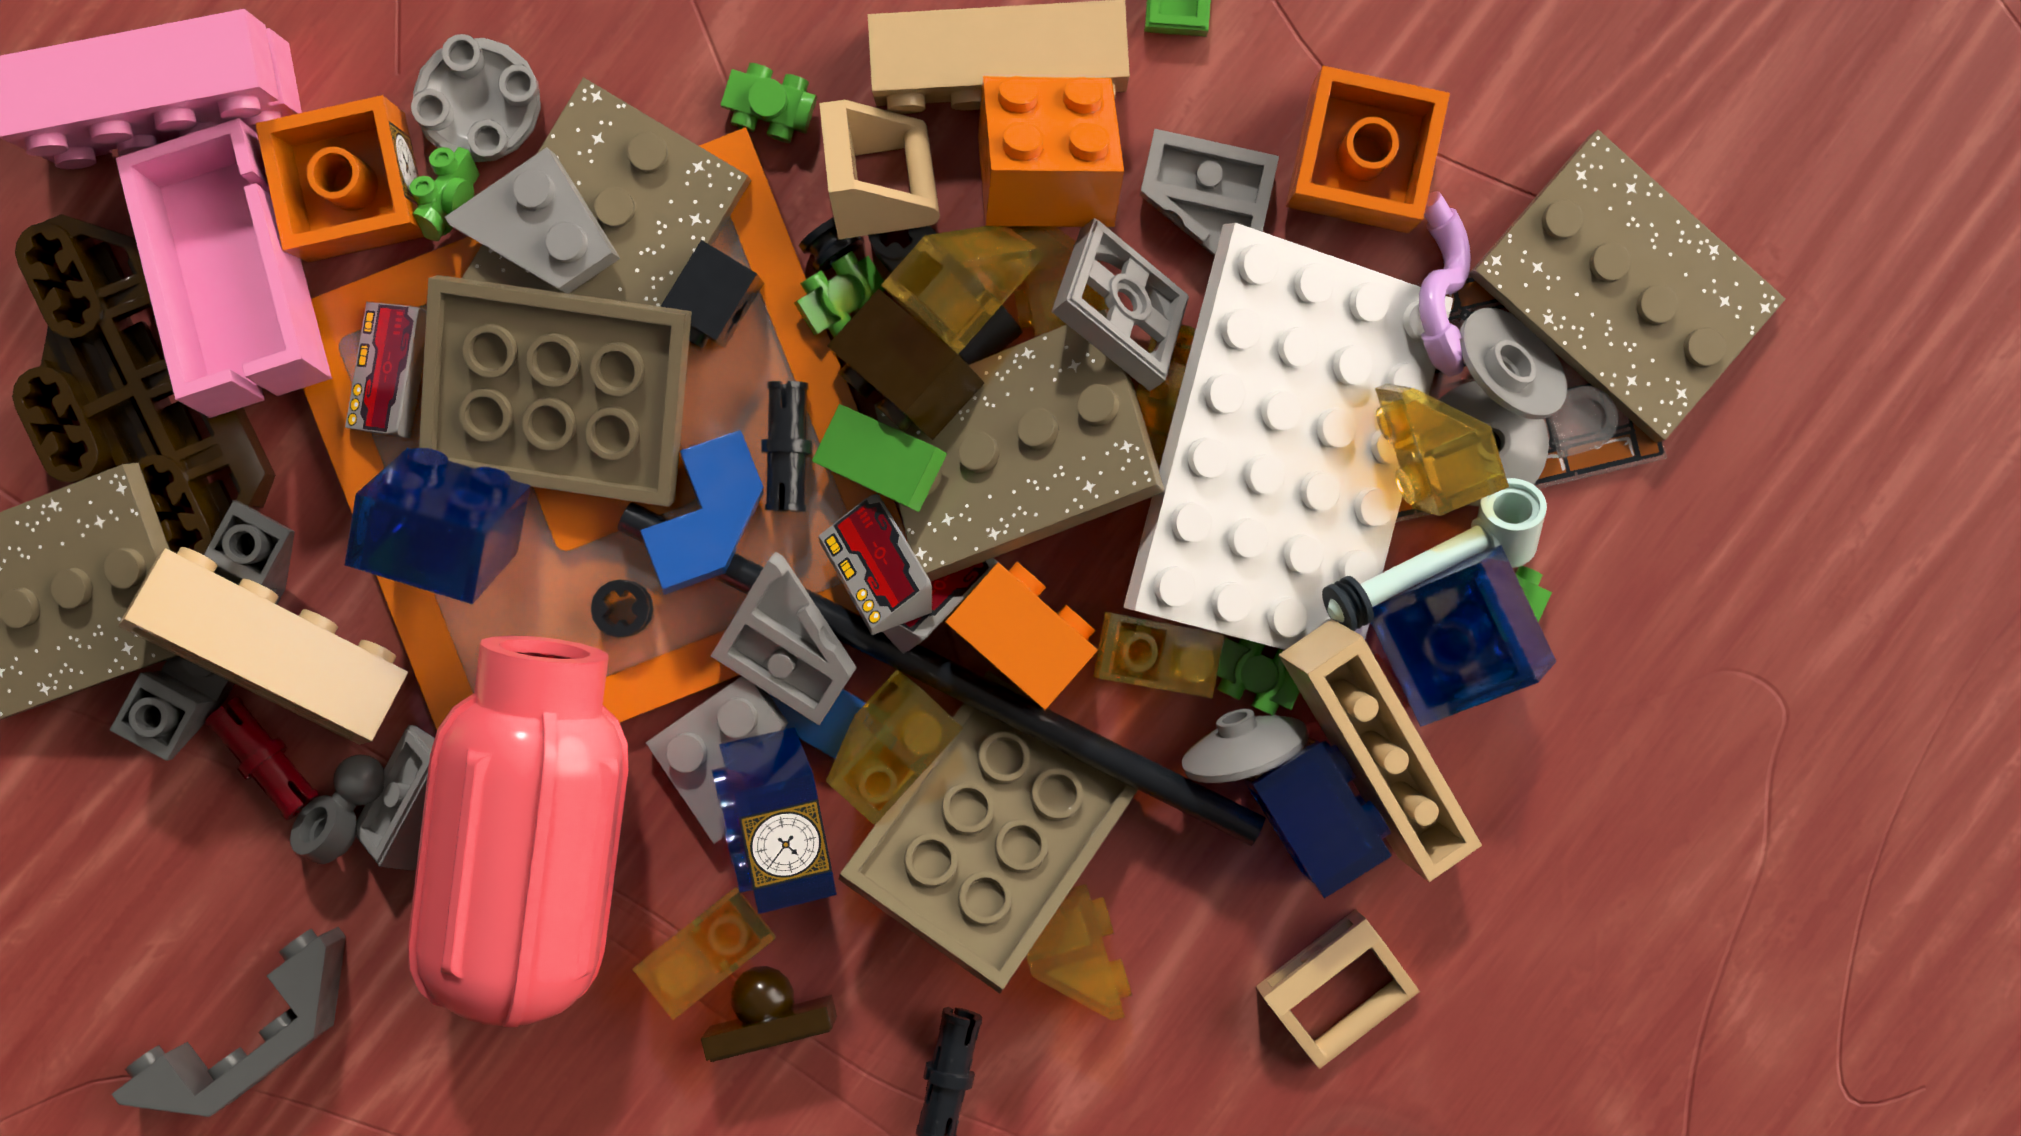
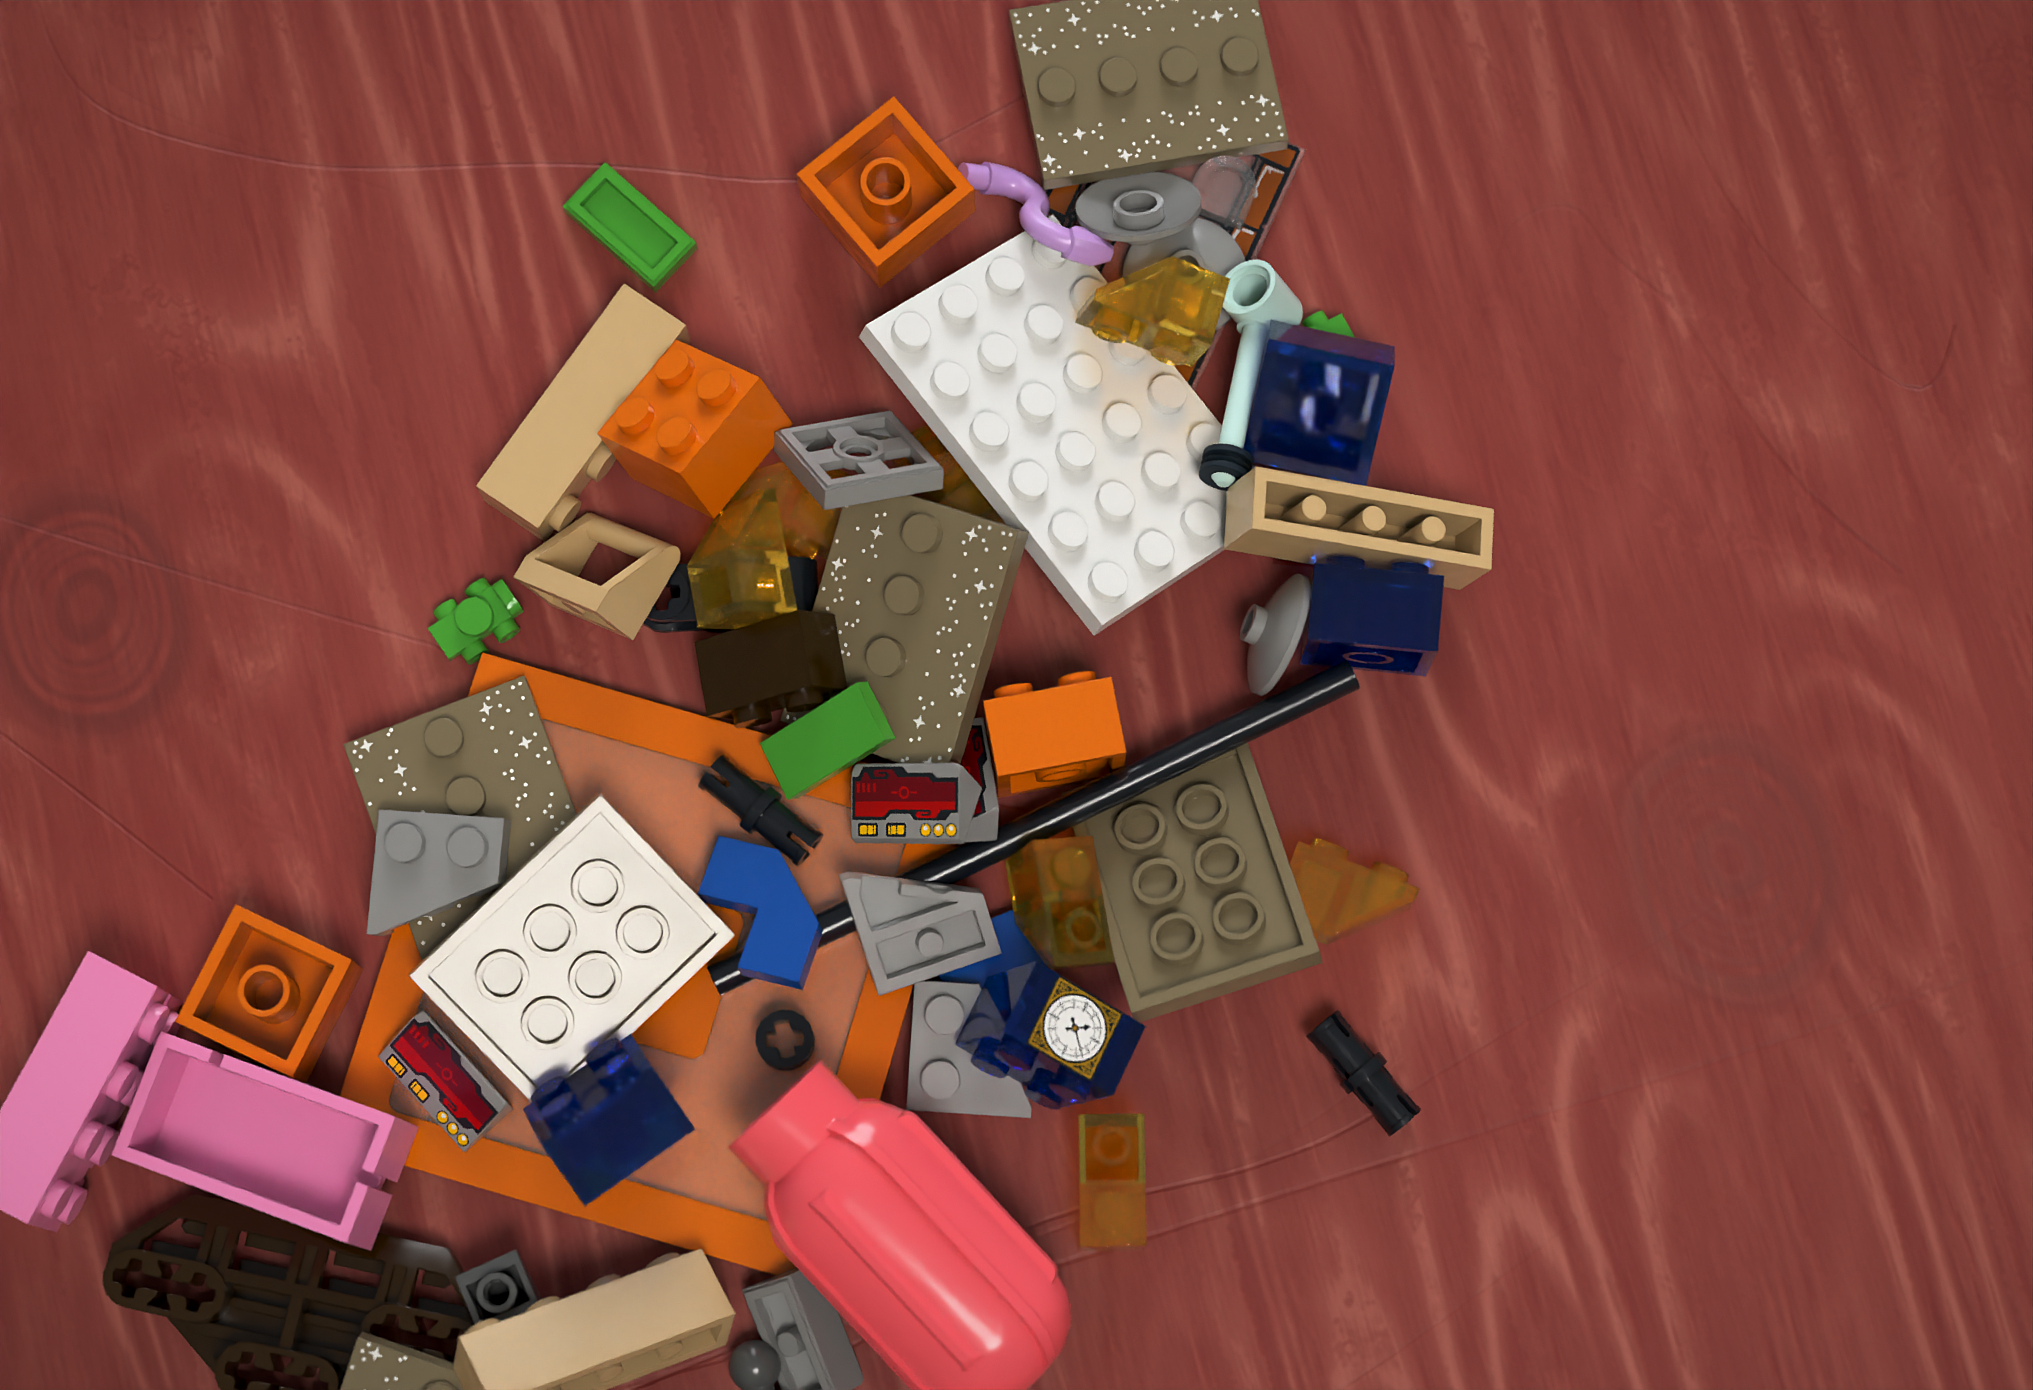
camera: 55 degrees left, 10 degrees down
bright green piece [409,147,480,241] -> none
light grey dish [411,34,541,162] -> none
black brick [660,240,764,349] -> none
dark brown tile [701,966,837,1062] -> none
bright green piece [794,251,888,337] -> none
black bush [798,217,863,272] -> none
clear yellow slope [1093,612,1224,698] -> none
light grey wing [1140,129,1279,256] -> none
bright green piece [1209,638,1300,716] -> none
tan tile [1256,909,1420,1069] -> none

